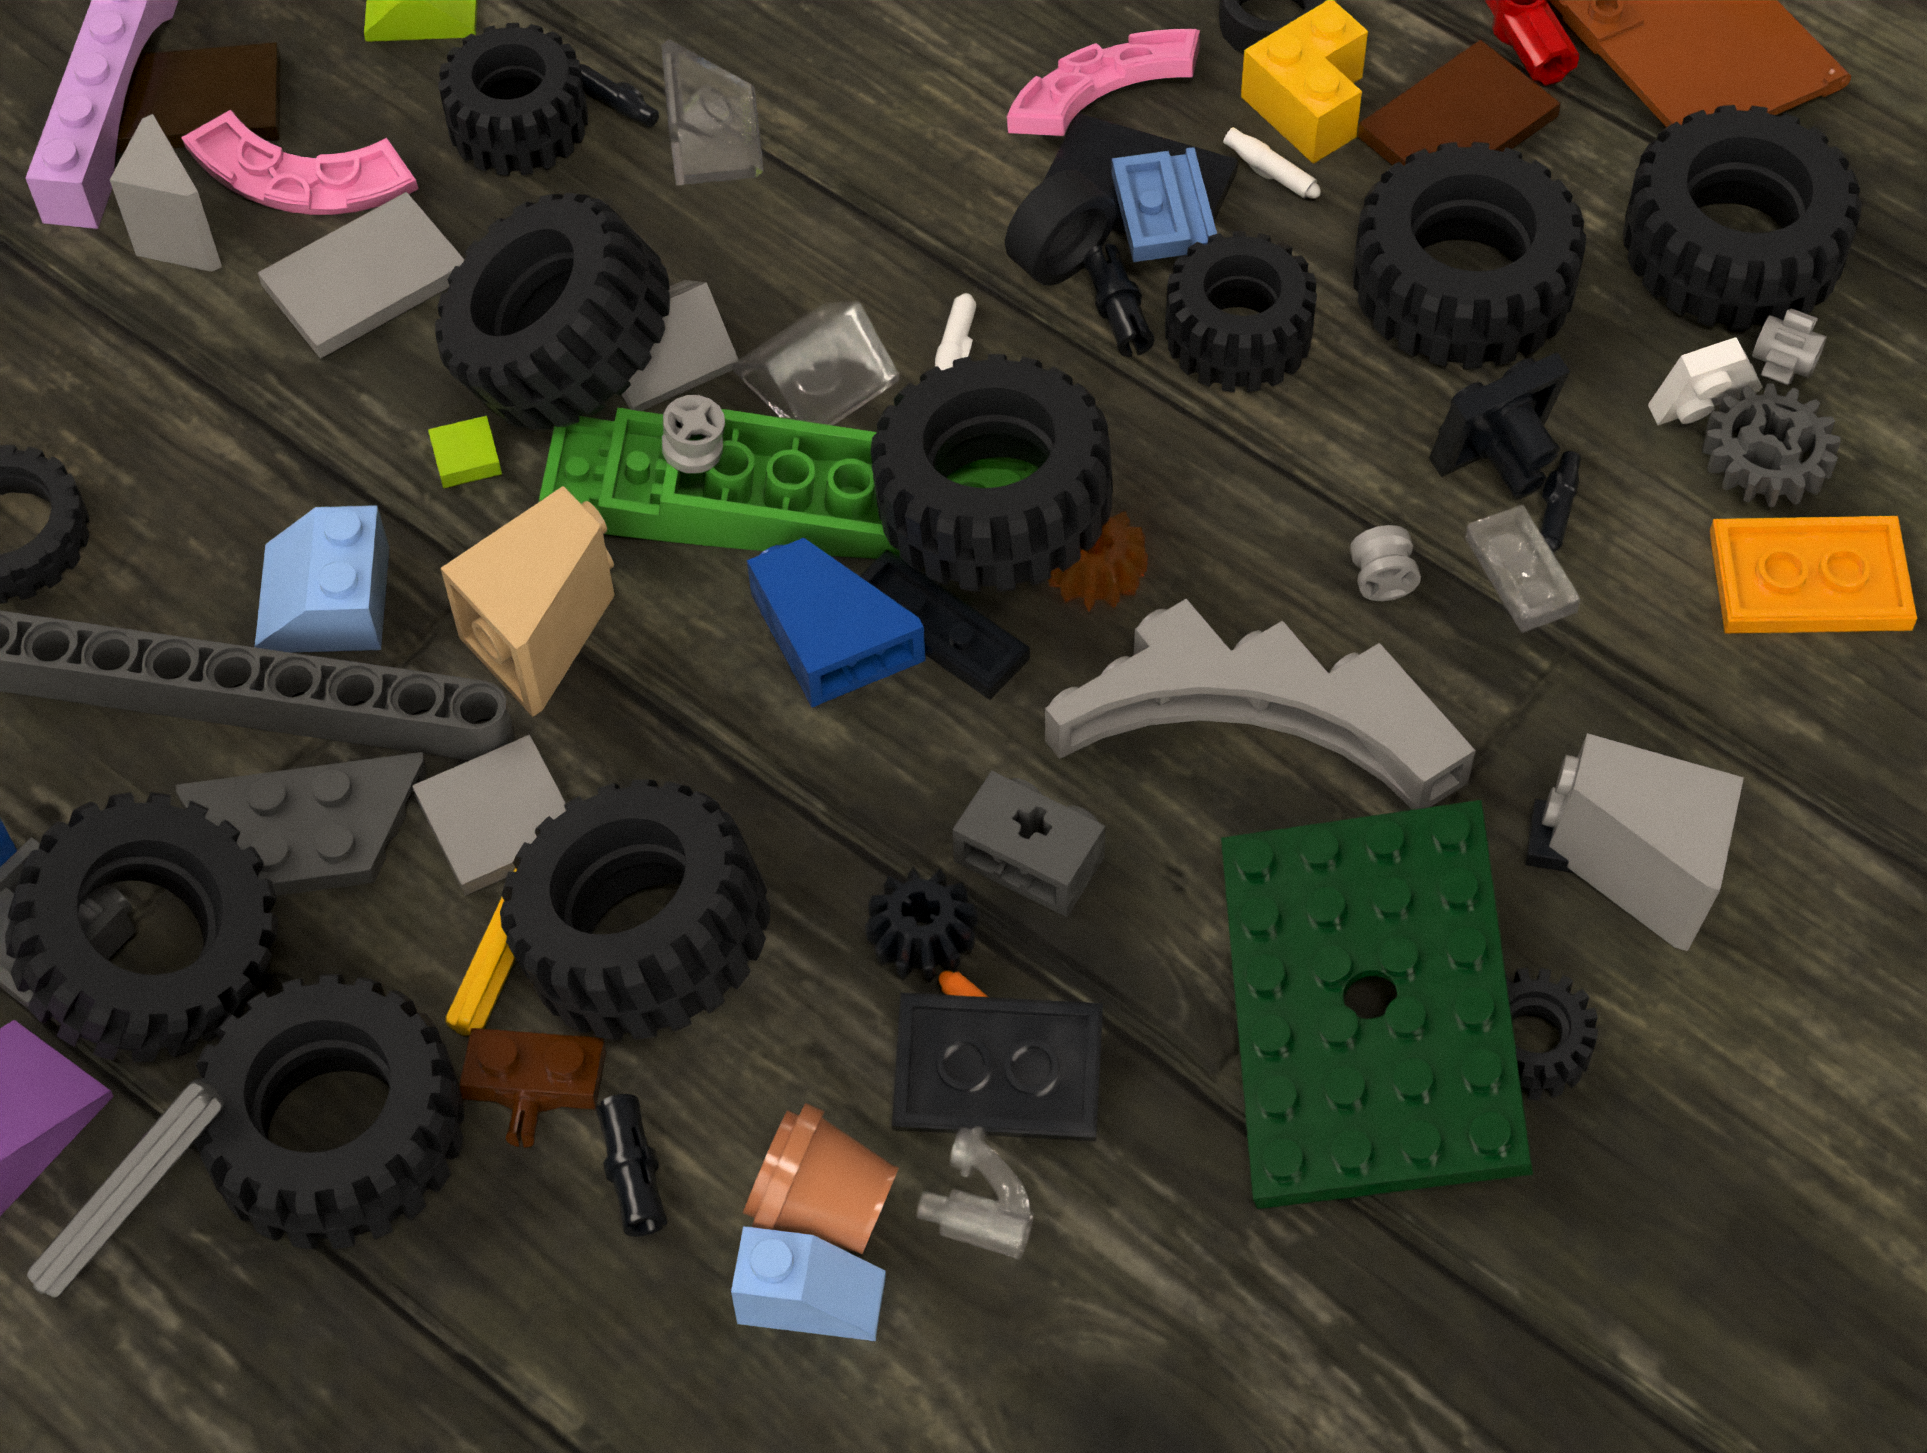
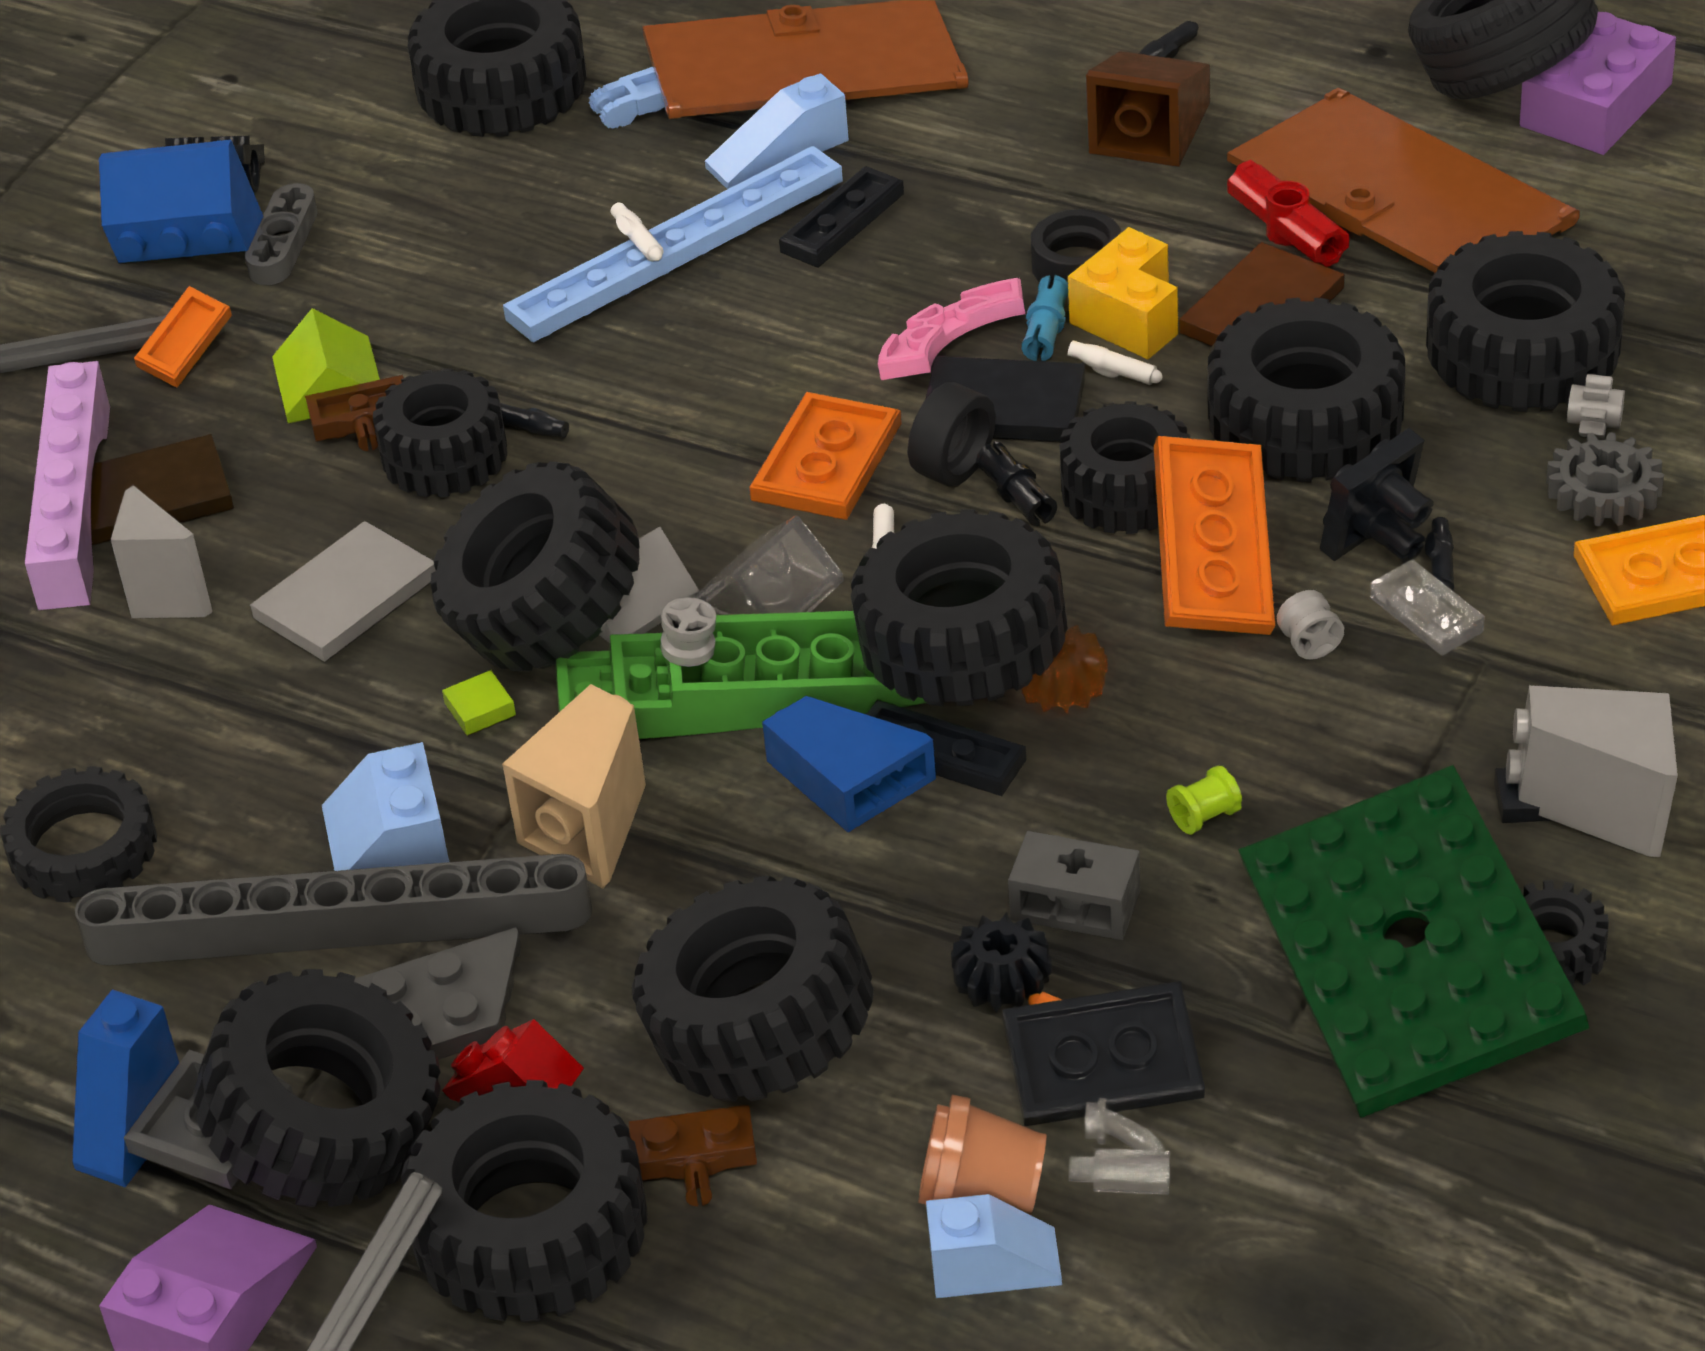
camera: 10 degrees left, 15 degrees down
bright pink tile [181,110,419,215] -> none
light grey tile [412,735,566,896] -> none
yellow axle [445,867,517,1037] -> none
black pin [596,1094,667,1237] -> none
clear slope [661,39,764,185] -> none
light grey arch [1045,599,1475,810] -> none
medium blue plate [1111,147,1217,262] -> none
white wing [1648,337,1763,425] -> none
none -> reddish brown plate [305,375,404,451]
none -> red slope [442,1019,584,1102]
none -> orange tile [750,392,902,520]
none -> dark azure pin [1021,275,1068,361]
none -> orange tile [1154,436,1275,635]
none -> lime bush [1166,765,1242,835]

